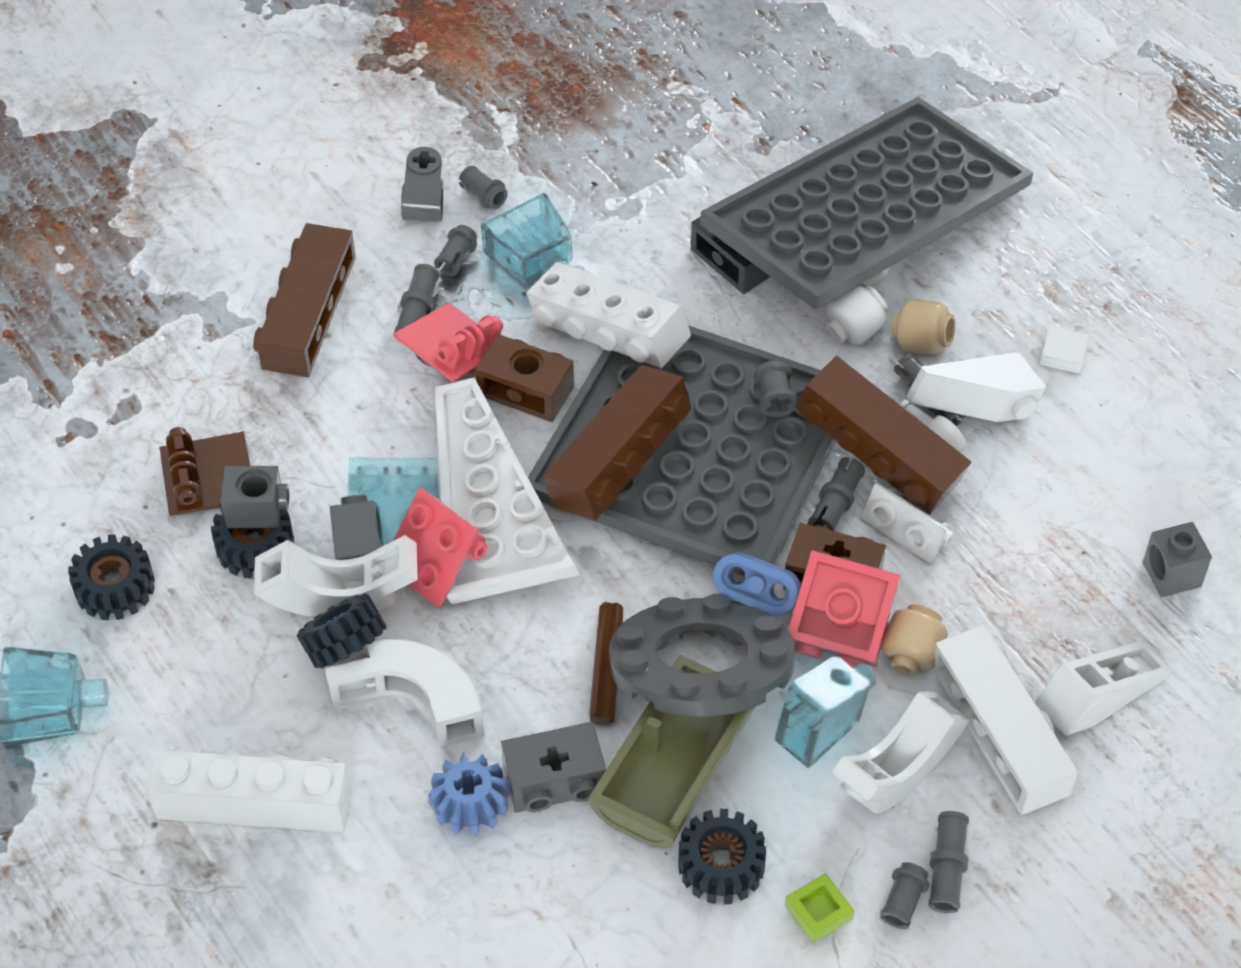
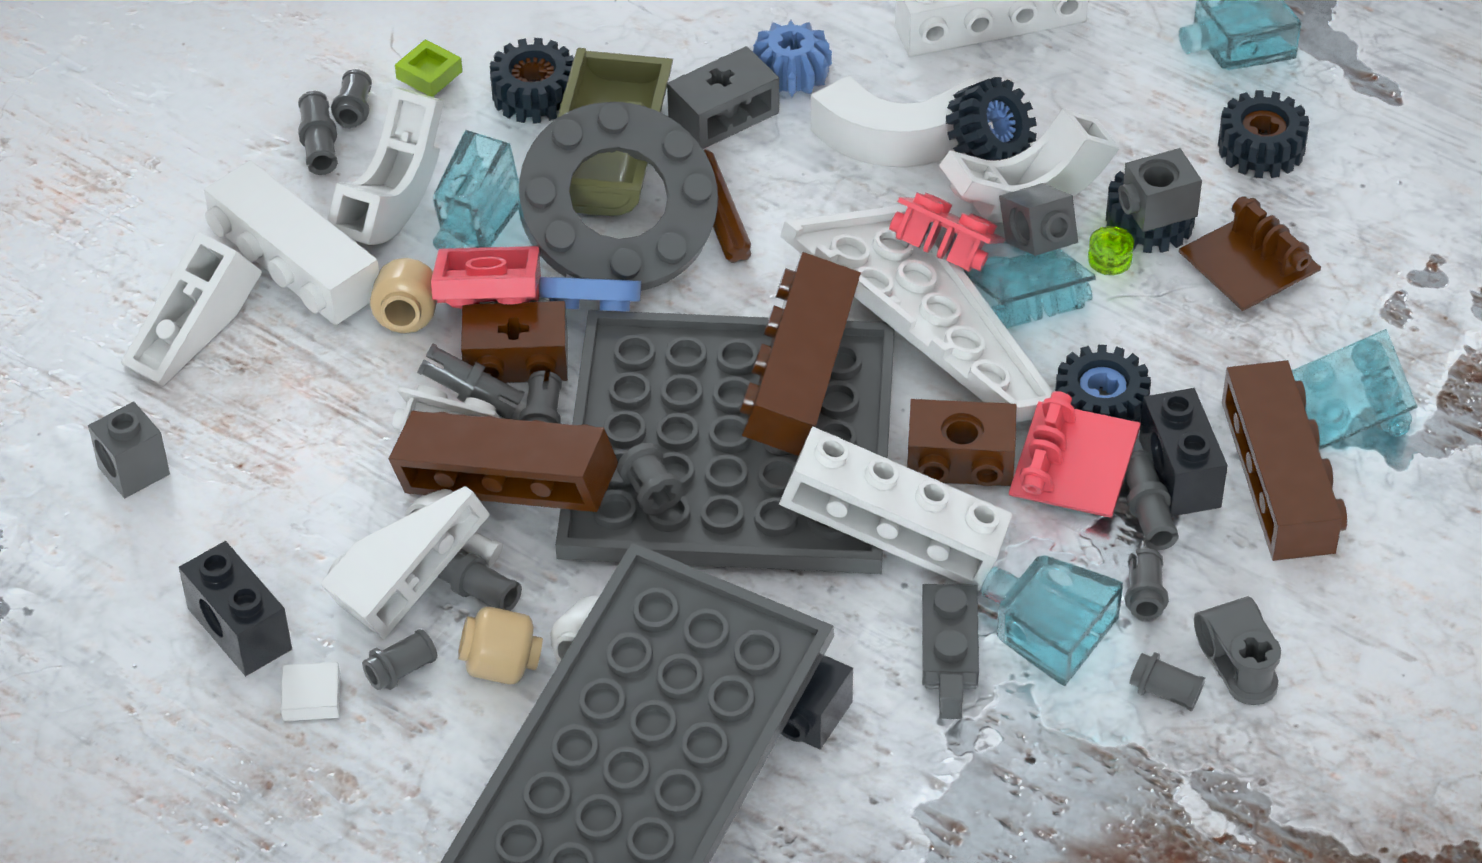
camera: 160 degrees right, 5 degrees down
none -> black brick [178,541,292,677]
none -> dark grey pin [362,629,438,690]
none -> dark grey pin [417,343,525,419]
none -> dark grey hinge [922,584,979,719]
none -> black bush [1055,345,1151,423]
none -> clear neon green bush [1088,226,1134,275]
none -> black brick [1139,388,1228,516]
none -> clear light blue hinge [1292,329,1418,450]

